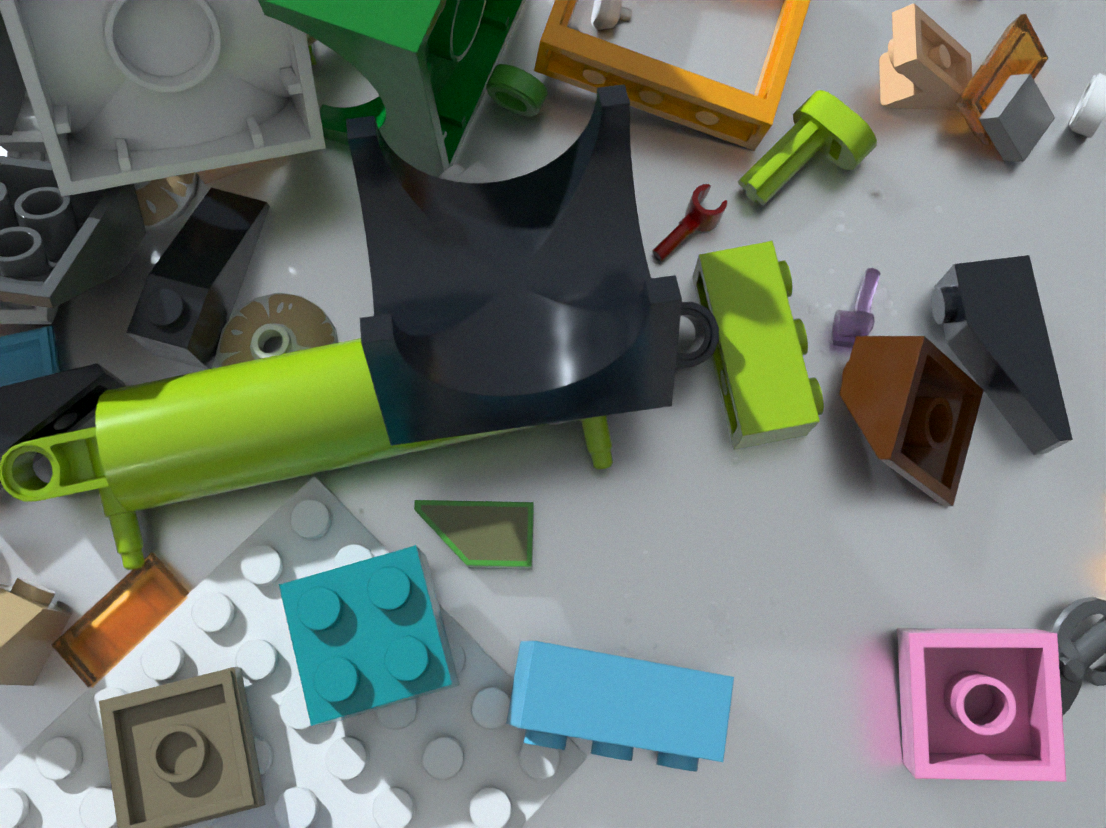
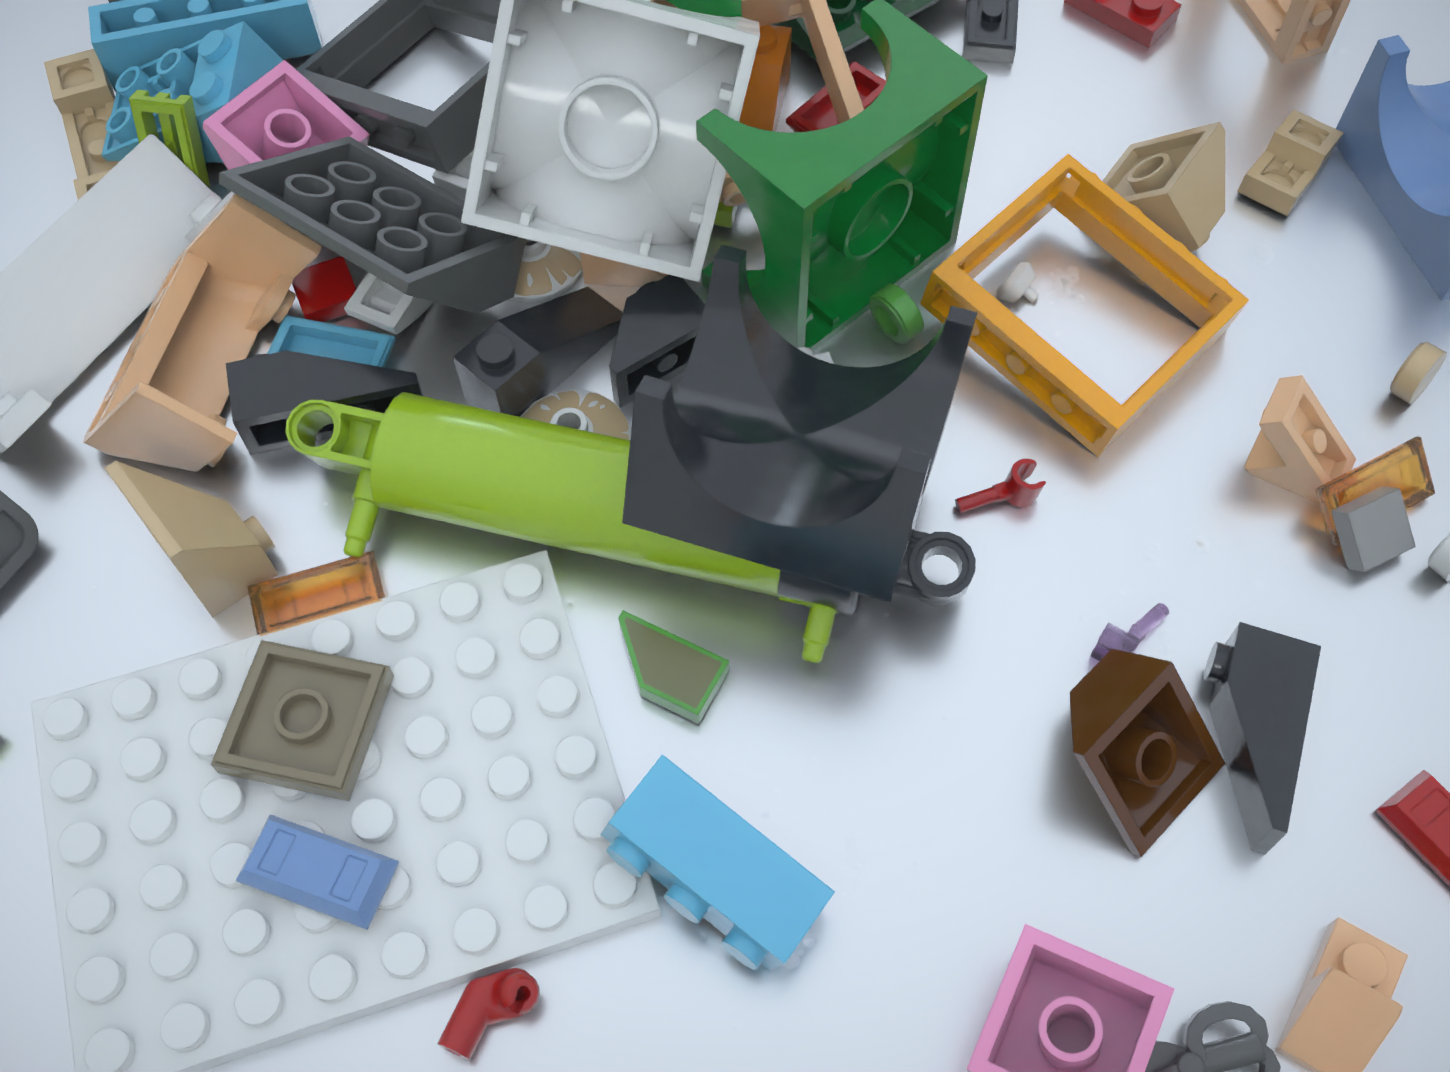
camera: 25 degrees right, 15 degrees down
teal brick [279,545,460,726] -> none
lime brick [692,241,824,450] -> none
lime piece [738,90,877,205] -> none
none -> black slope [609,275,705,408]

